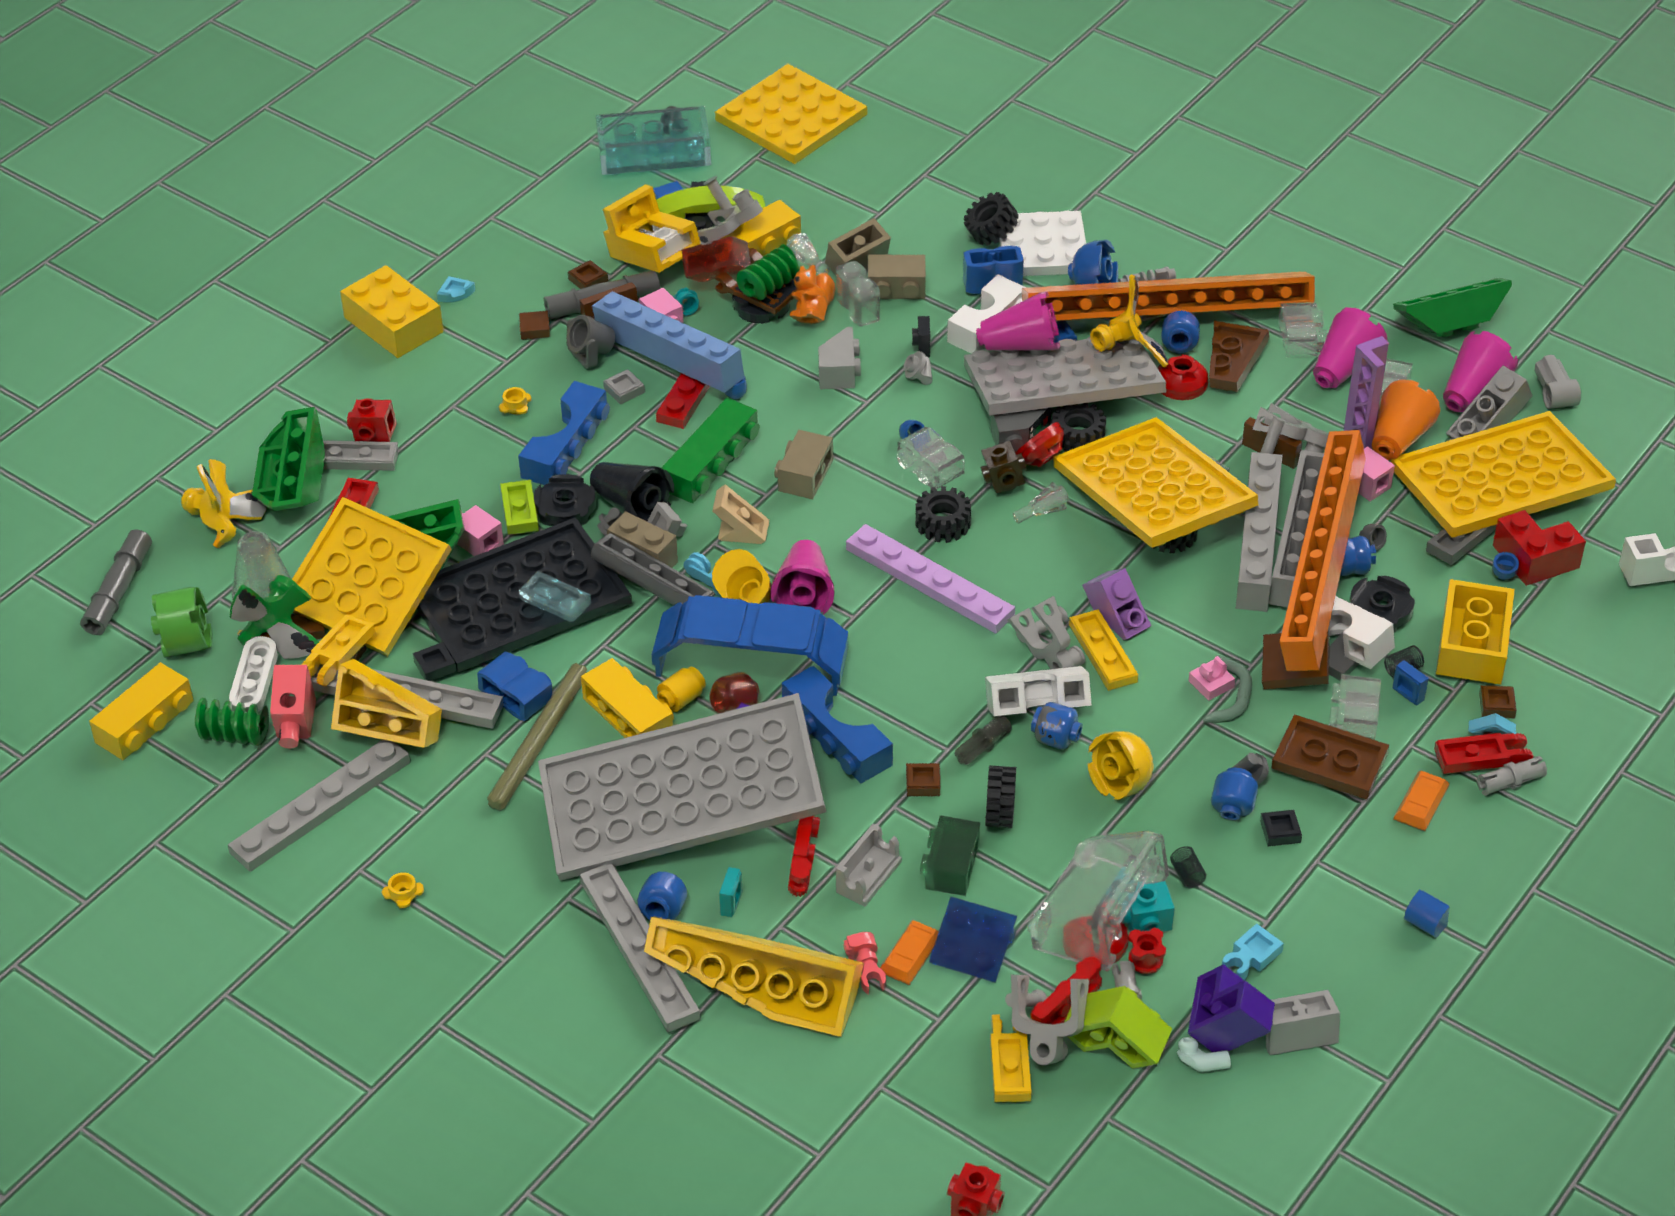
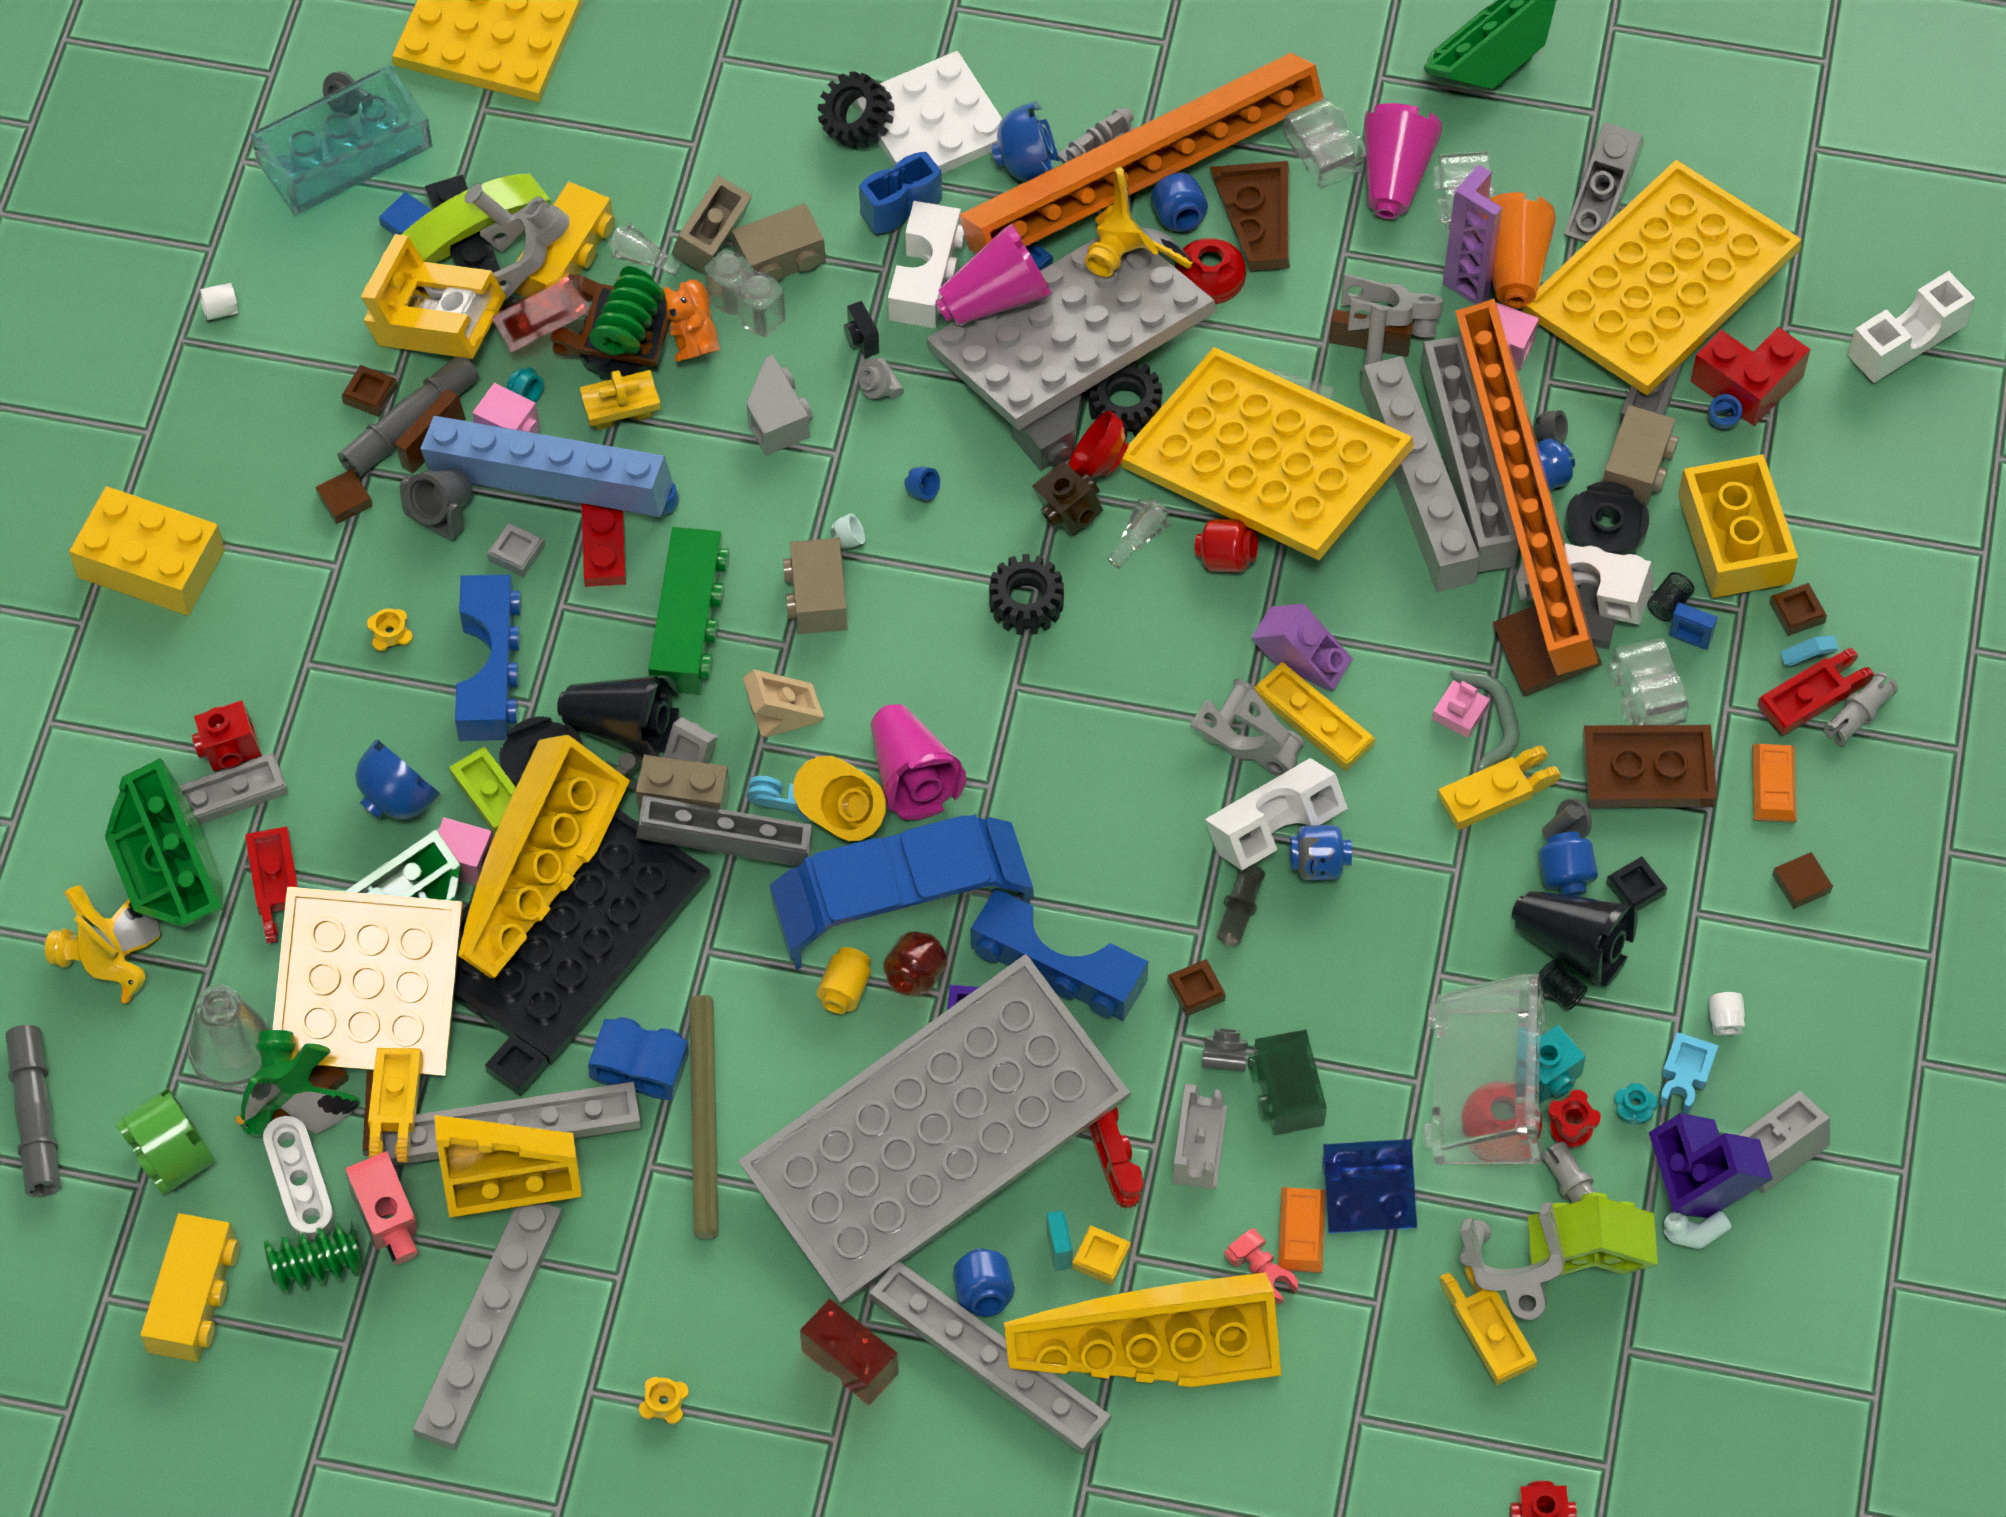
camera: 25 degrees left, 15 degrees up
medium azure tile [437,276,475,302] -> none
clear light blue plate [519,571,591,623] -> none
yellow brick [581,658,674,738] -> none
lavender plate [846,524,1015,634] -> none
clear brick [897,427,965,489] -> none
black tyre [985,765,1017,828] -> none
red hinge [1031,956,1102,1025] -> none
yellow cylinder [1087,731,1154,800] -> none
blue brick [1404,889,1449,937] -> none
dark pink cone [1443,331,1518,412] -> none
light grey piece [1534,355,1581,409] -> none
none -> white hose [199,283,238,321]
none -> blue cylinder [355,739,441,820]
none -> yellow wedge [458,735,630,978]
none -> yellow hips [579,370,661,430]
none -> clear red brick [799,1298,899,1405]
none -> light aqua hinge [830,513,865,549]
none -> yellow tile [1072,1225,1131,1286]
none -> red head [1195,519,1258,572]
none -> dark grey plate [1202,1028,1248,1072]
none -> yellow hinge [1437,745,1561,830]
none -> black cone [1512,890,1638,986]
none -> dark tan brick [1603,405,1679,506]
none -> teal plate [1614,1083,1658,1125]
none -> white hose [1708,992,1745,1037]
none -> reddish brown tile [1772,852,1833,909]

